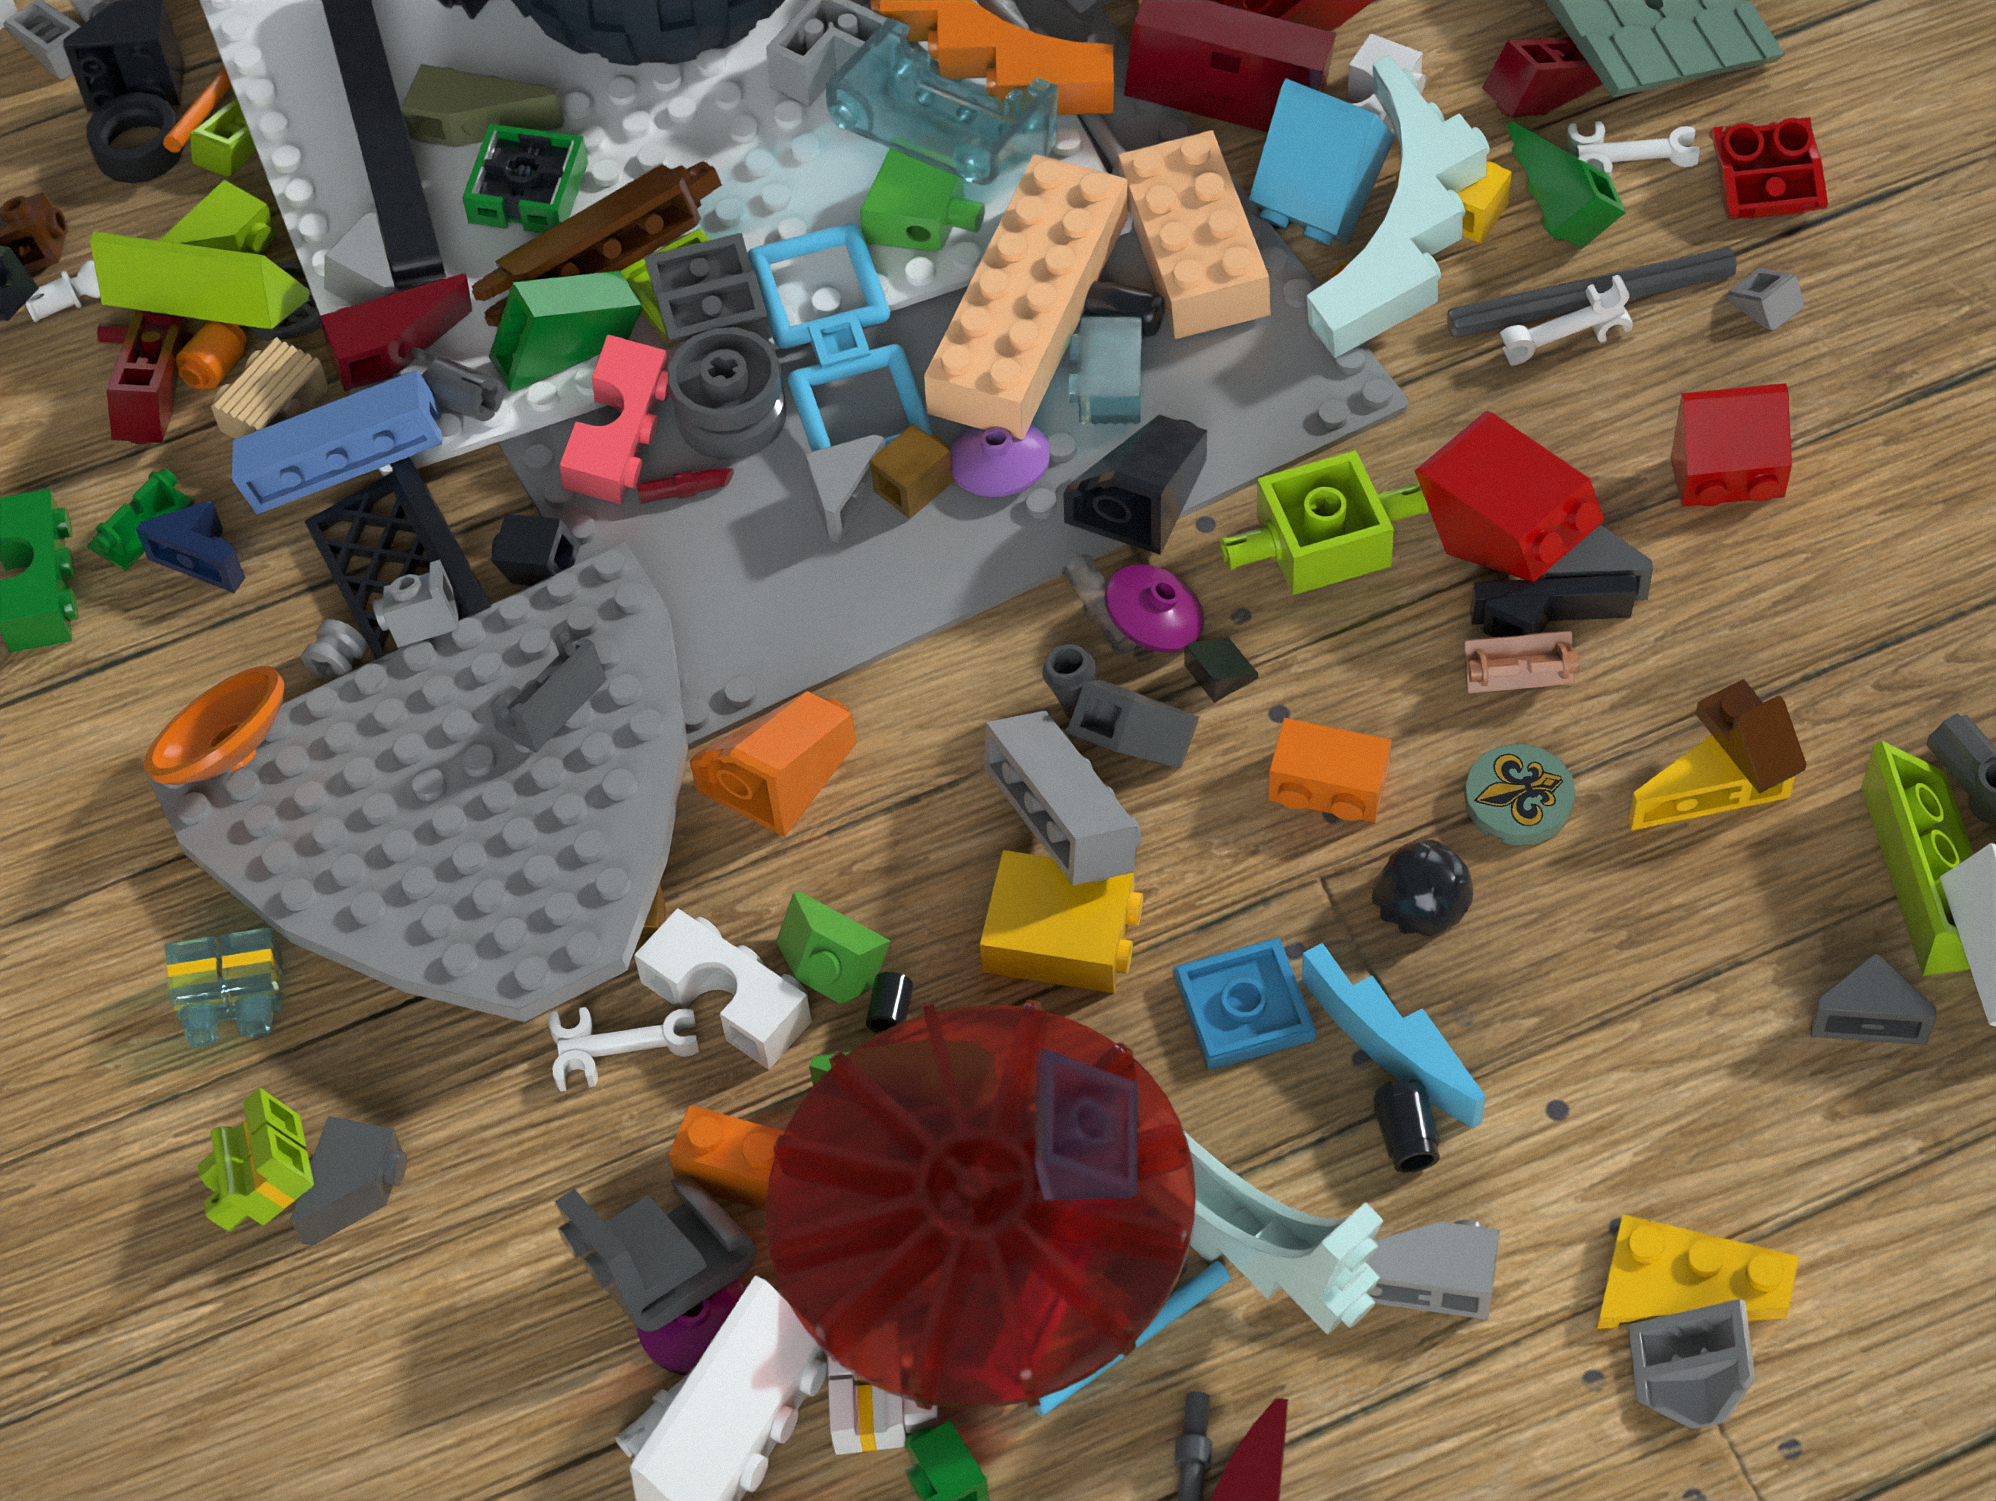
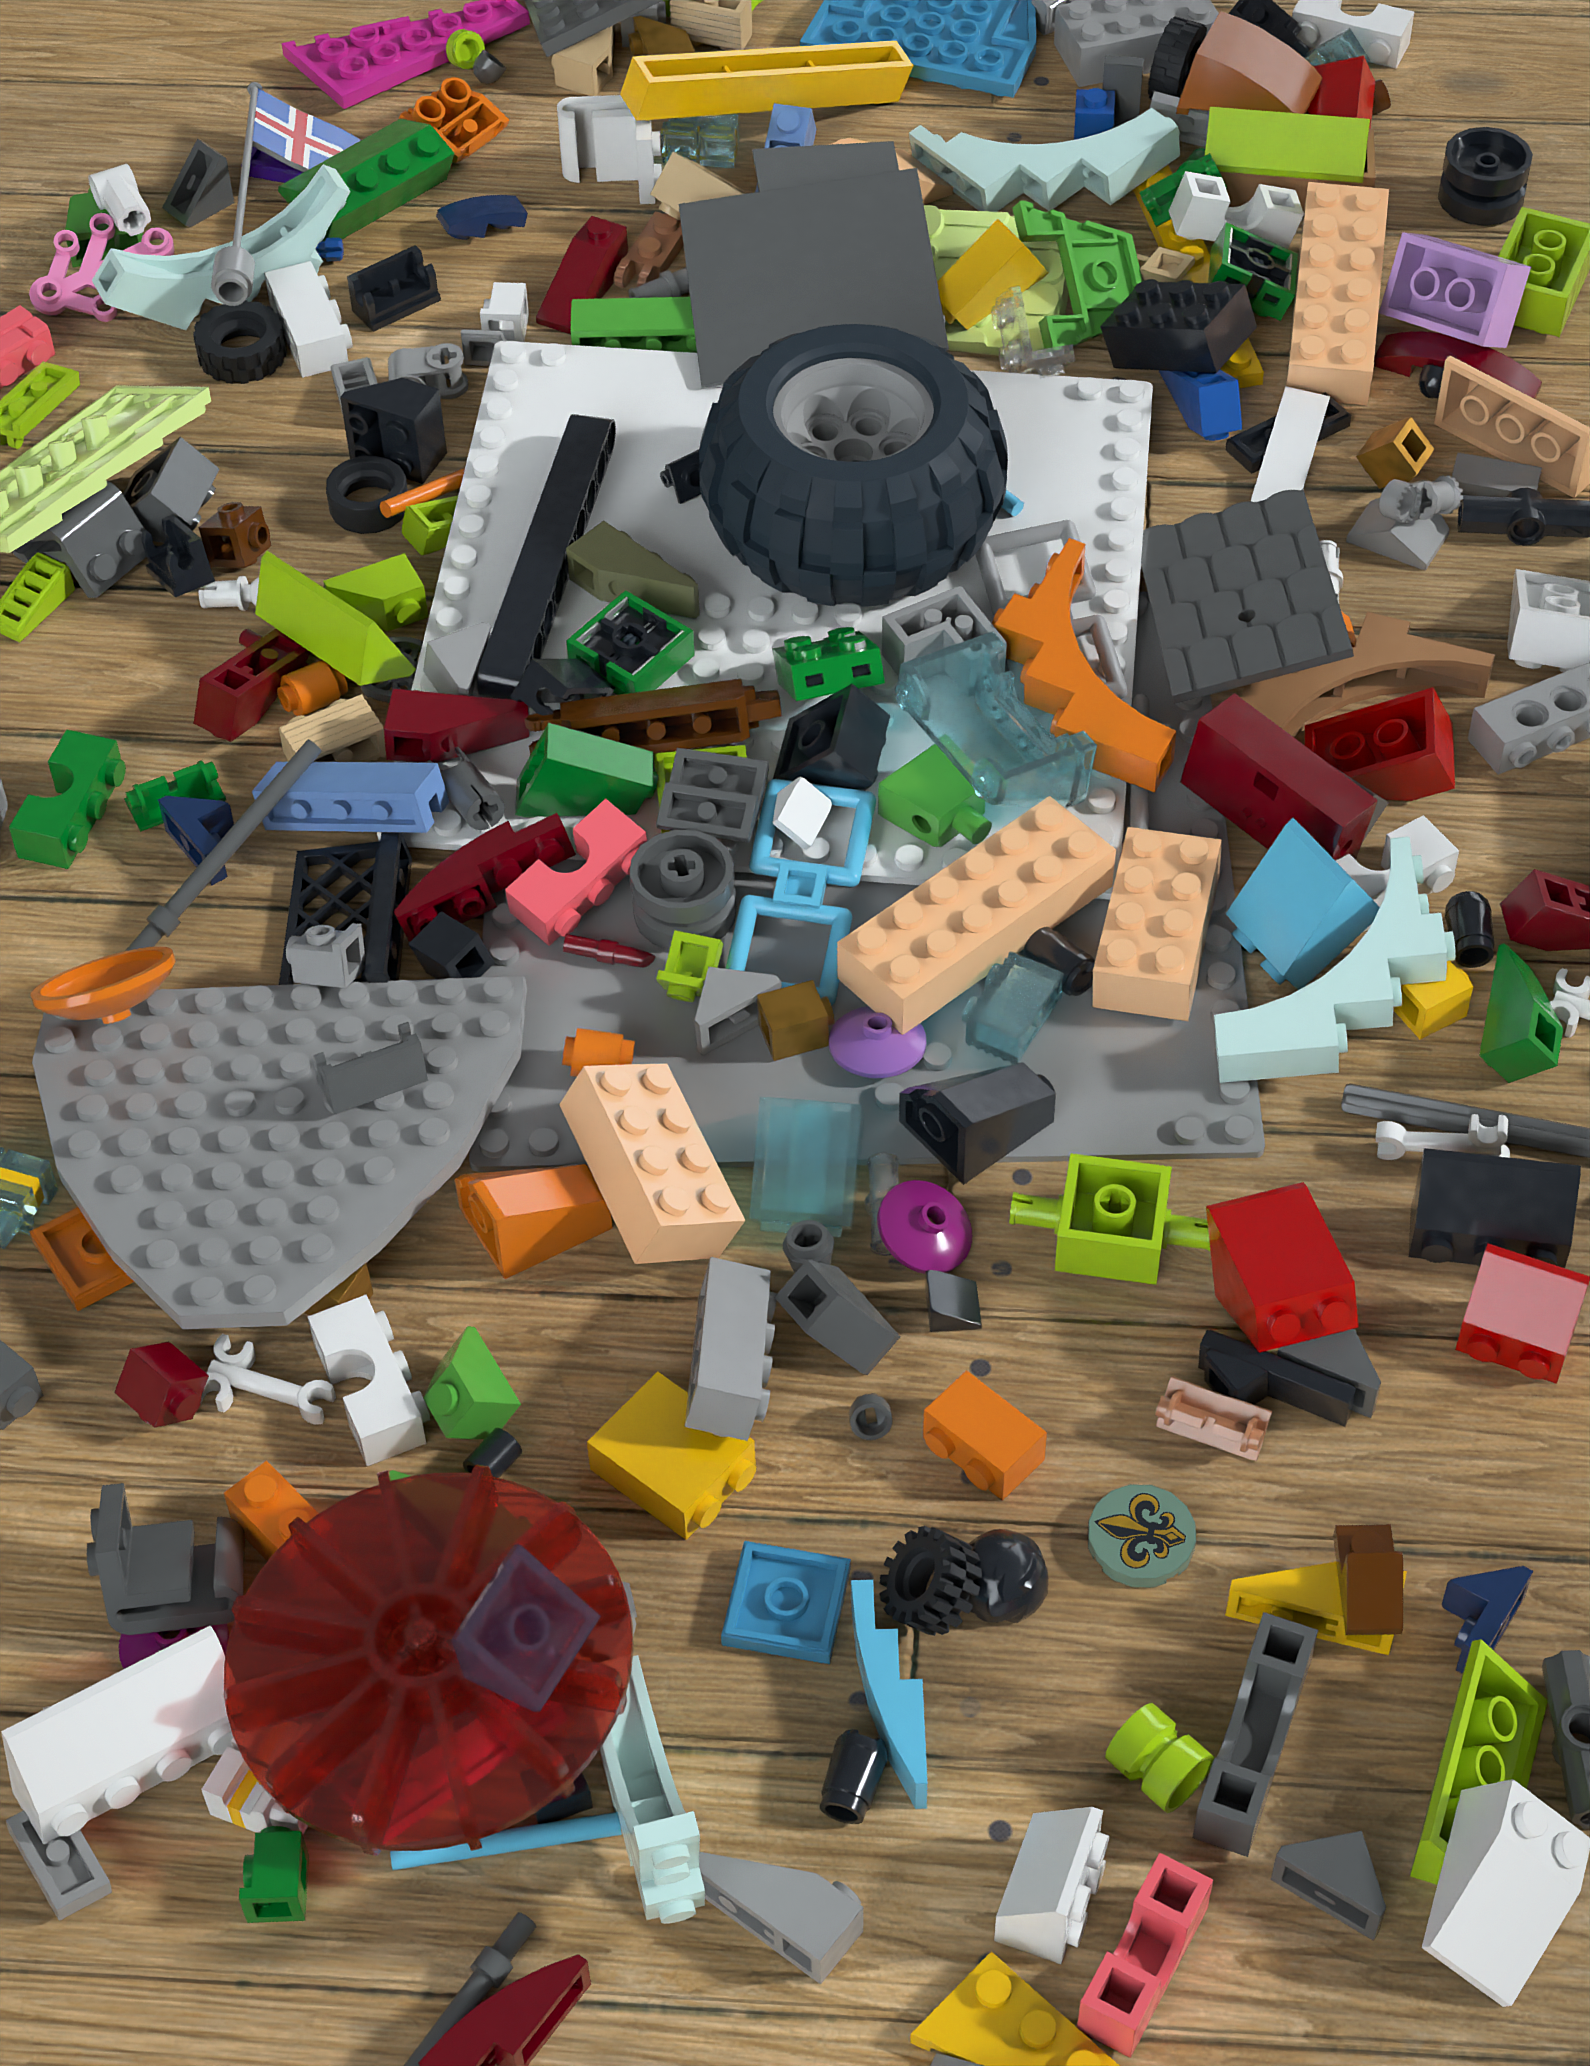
camera: 25 degrees right, 5 degrees down
light grey wheel [301,619,368,682] -> none
none -> orange plate [29,1207,134,1312]
none -> dark red brick [114,1341,209,1428]
none -> dark grey bar [125,739,322,951]
none -> dark red slope [394,813,576,943]
none -> black hinge [510,659,616,715]
none -> light nougat brick [559,1064,745,1264]
none -> orange brick [562,1028,635,1077]
none -> lime bracket [656,930,723,1002]
none -> clear light blue slope [749,1096,865,1238]
none -> green piece [772,627,885,701]
none -> black slope [773,684,890,791]
none -> white slope [773,777,832,850]
none -> dark grey hinge [849,1393,892,1440]
none -> black tyre [879,1526,982,1636]
none -> white slope [994,1807,1109,1964]
none -> coral arch [1077,1852,1213,2058]
none -> lime wheel [1105,1703,1215,1813]
none -> dark grey arch [1192,1612,1318,1857]
none -> black slope [1408,1148,1581,1268]
none -> dark blue slope [1441,1566,1533,1673]
none -> black piece [1445,891,1495,968]

